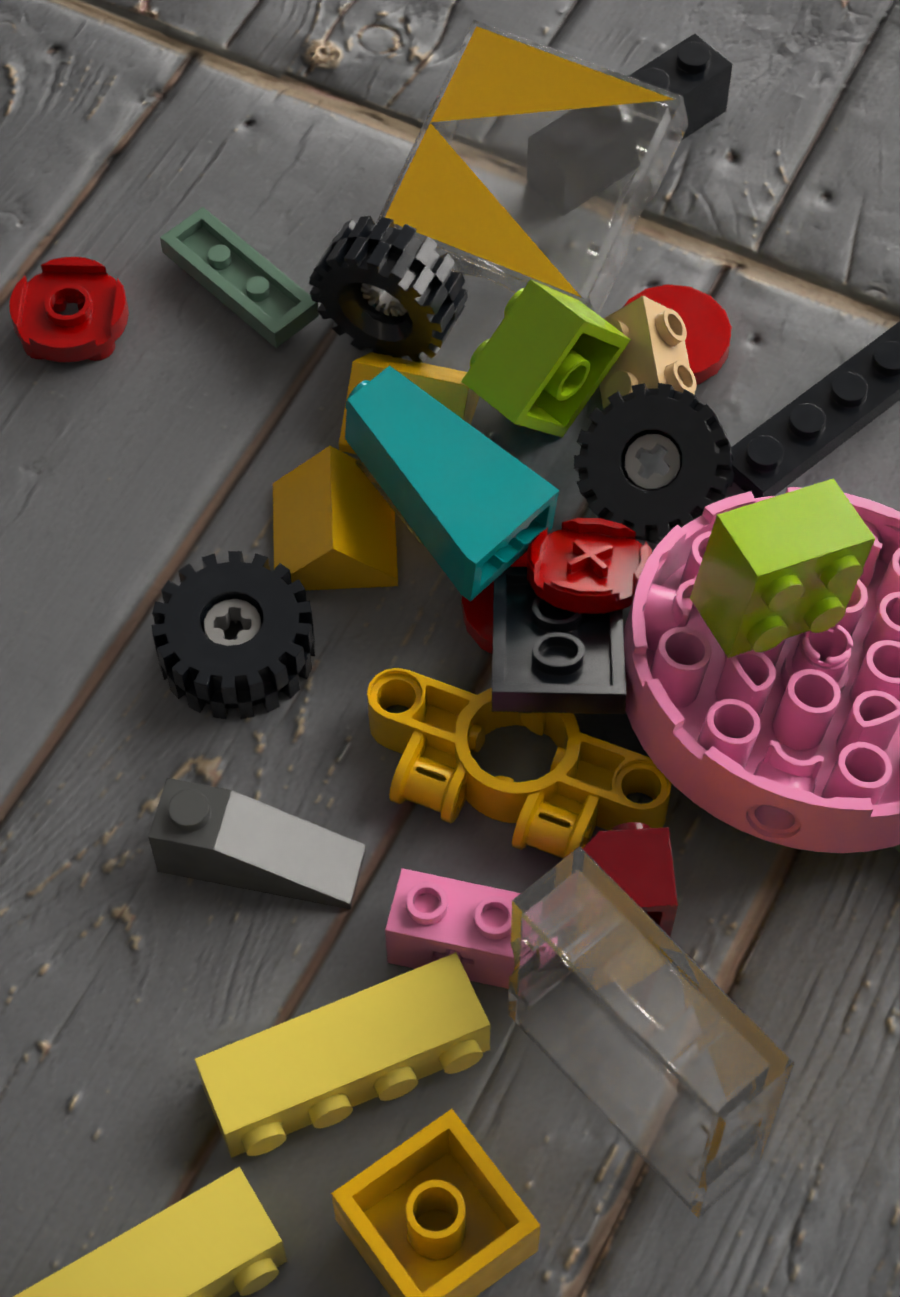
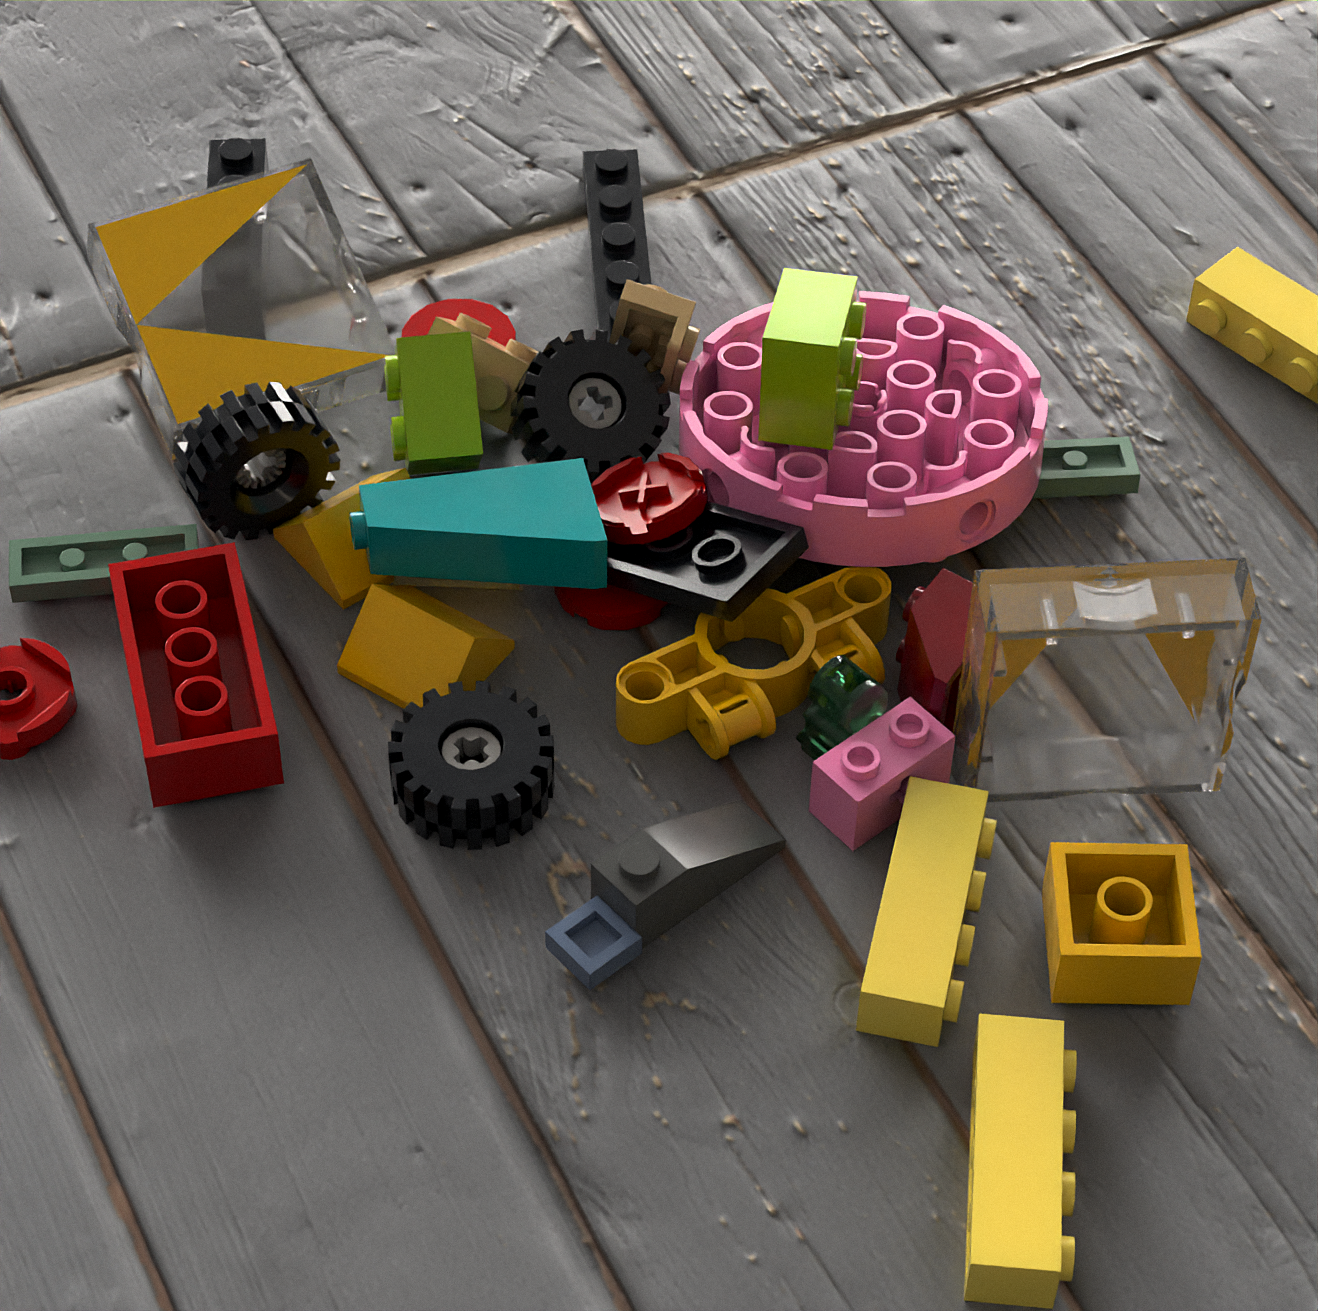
camera: 55 degrees left, 10 degrees down
none -> red brick [108,542,284,808]
none -> sand blue plate [545,895,642,990]
none -> tan bracket [609,279,700,395]
none -> clear green leg [796,655,888,760]

